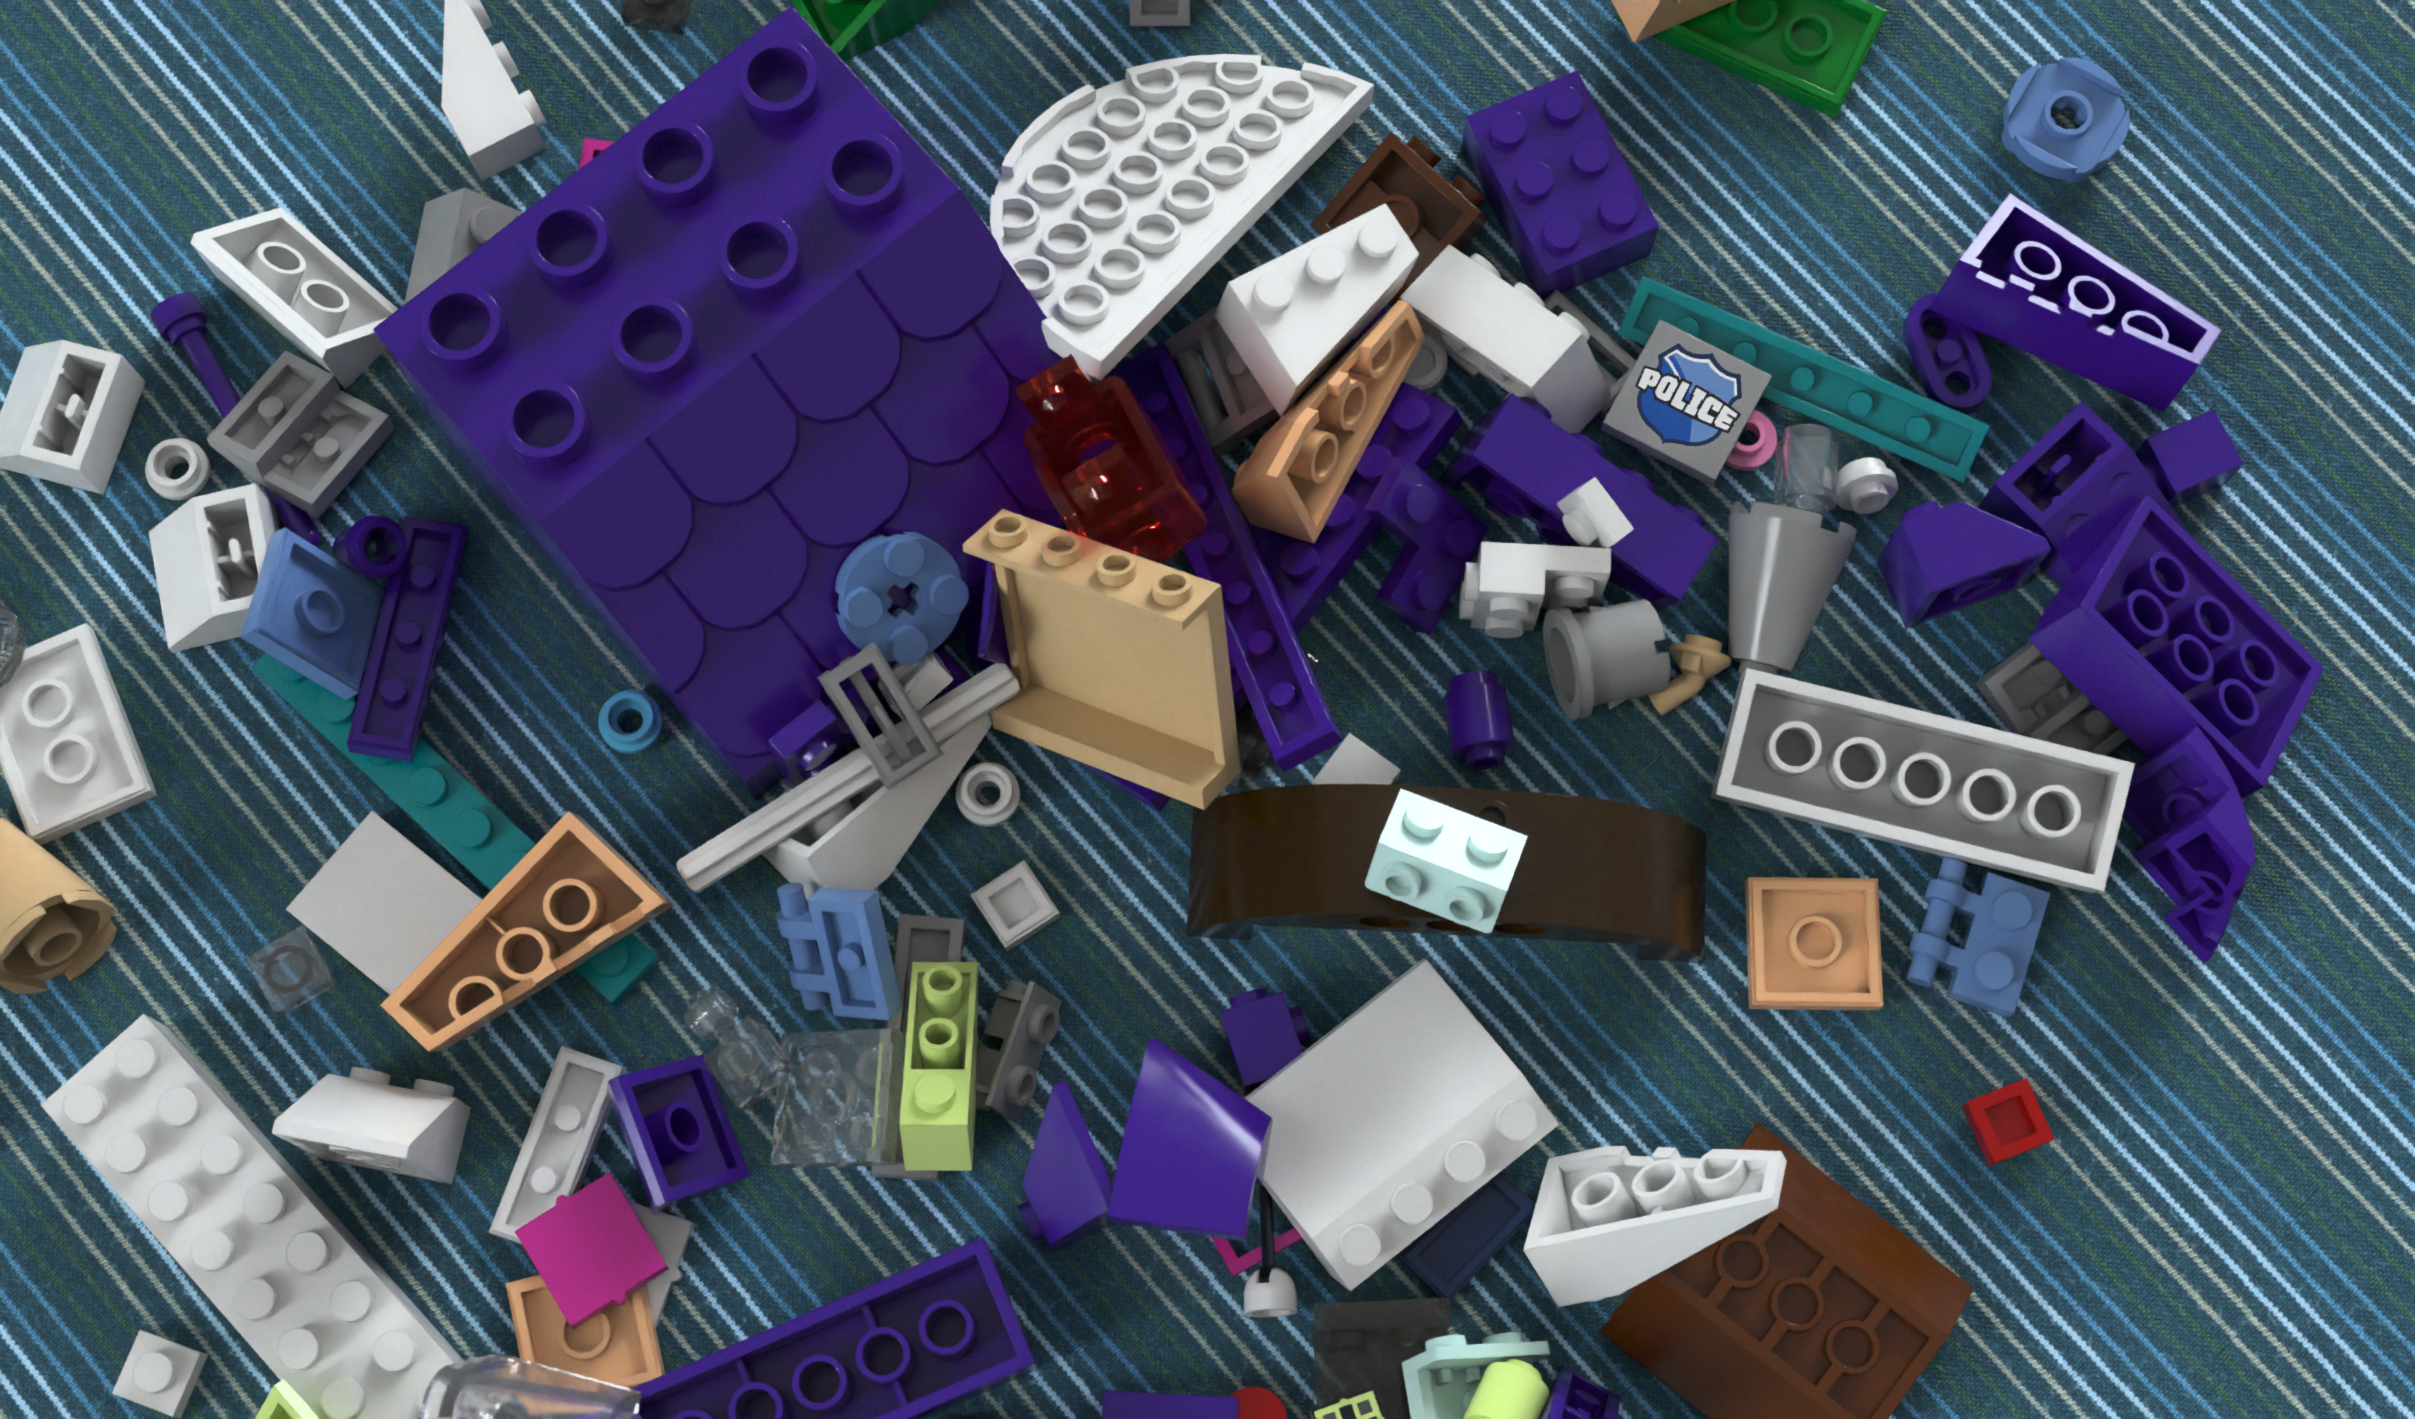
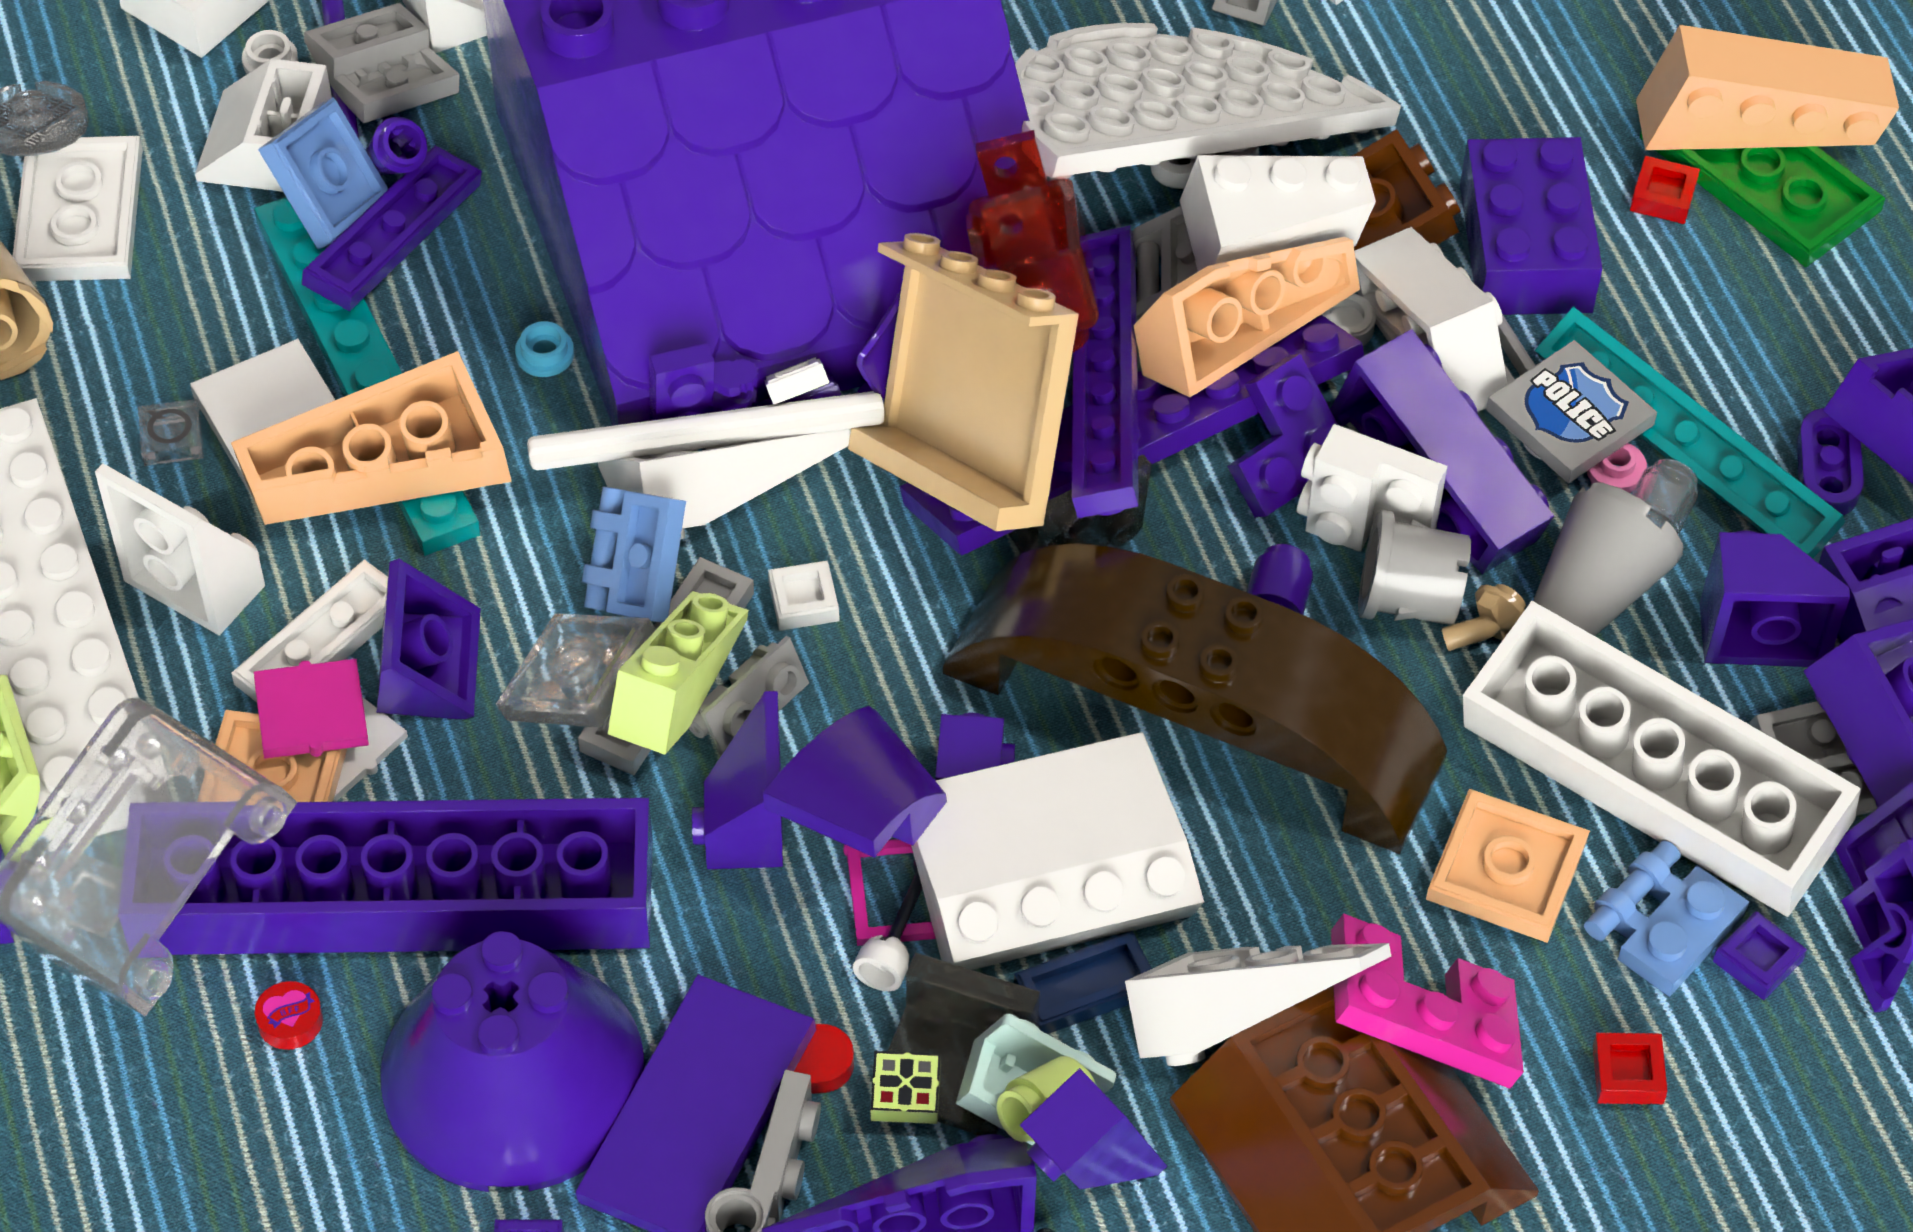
camera: 20 degrees right, 20 degrees down
clear plate [684,986,795,1110] -> none
light grey tile [817,642,944,789] -> none
medium blue plate [835,531,969,665] -> none
white plate [956,762,1020,827] -> none
light aqua bracket [1365,789,1528,933] -> none
white plate [1556,477,1634,548] -> none
white plate [1834,458,1899,514] -> none
none -> dark pink plate [1331,913,1524,1089]
none -> red tile [1630,156,1700,224]
none -> dark purple tile [1713,911,1807,1001]

